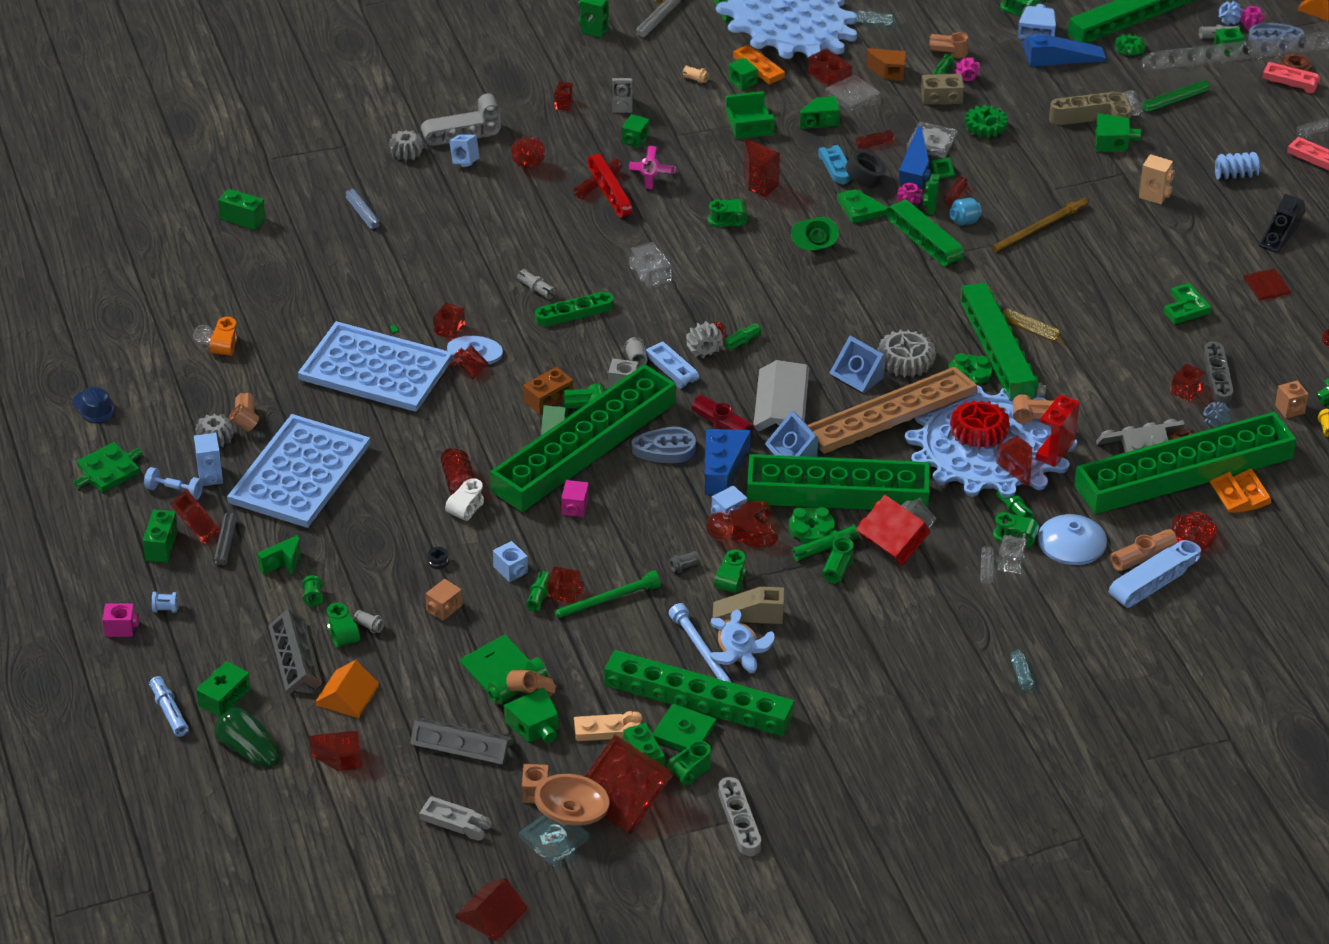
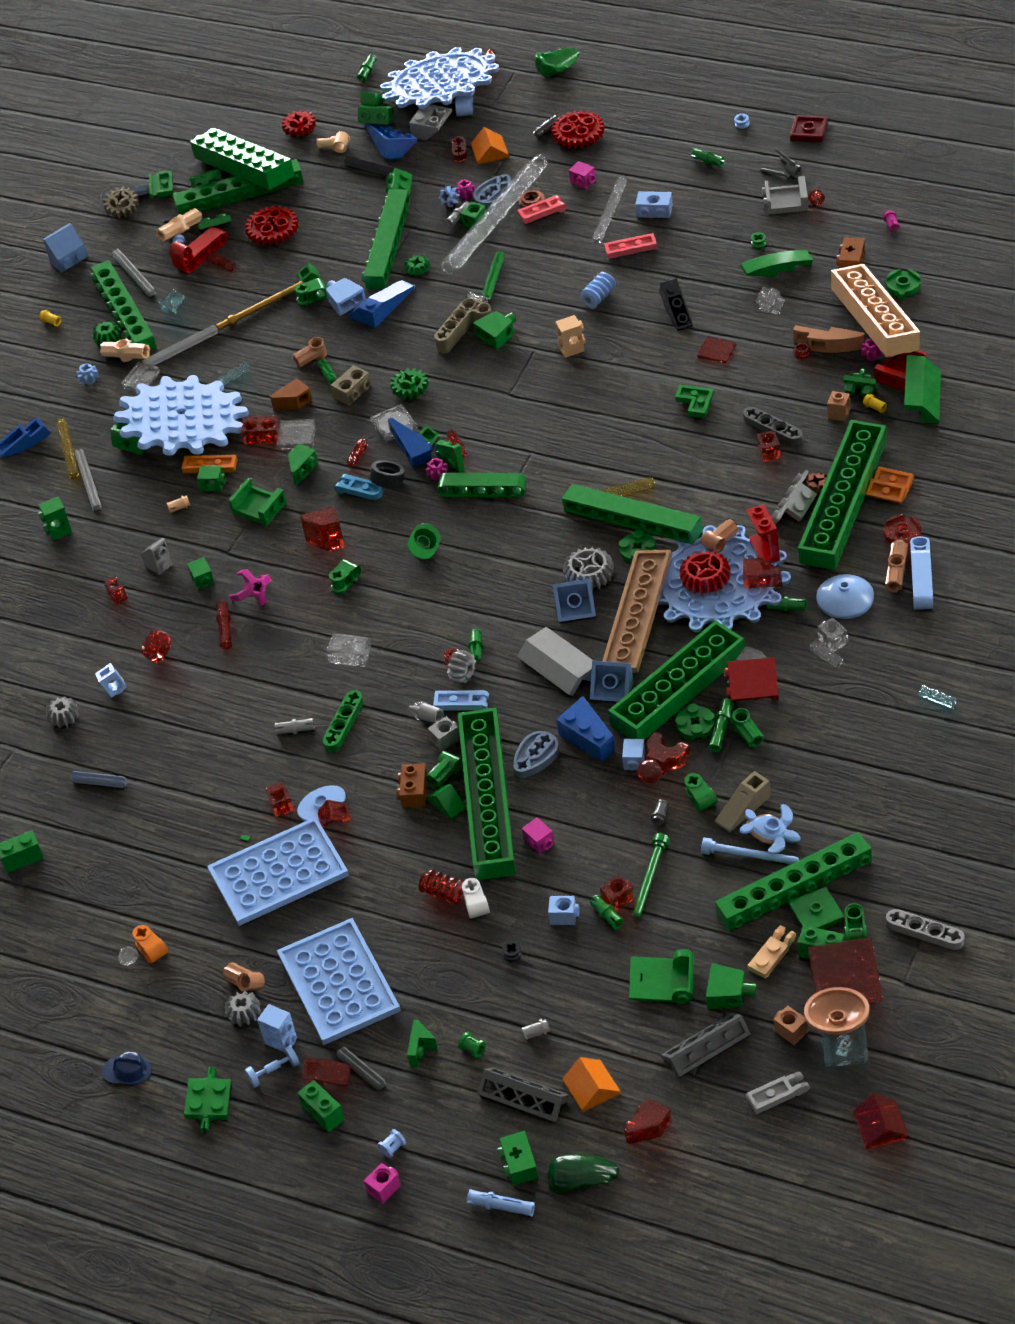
camera: 40 degrees left, 5 degrees up
green piece [327,603,360,648] -> none
light grey beam [421,94,501,145] -> none
nougat brick [425,579,462,621] -> none
nougat piece [507,670,556,697] -> none
red beam [587,154,632,218] -> none
dark red piece [692,394,754,436] -> none
green wing [837,189,887,224] -> none
dark azure head [950,198,982,226] -> none
dark pink gear [956,57,980,81] -> none
pearl gold bar [992,197,1089,253] -> none
green piece [993,512,1039,548] -> none
sand blue gear [1203,402,1231,428] -> none

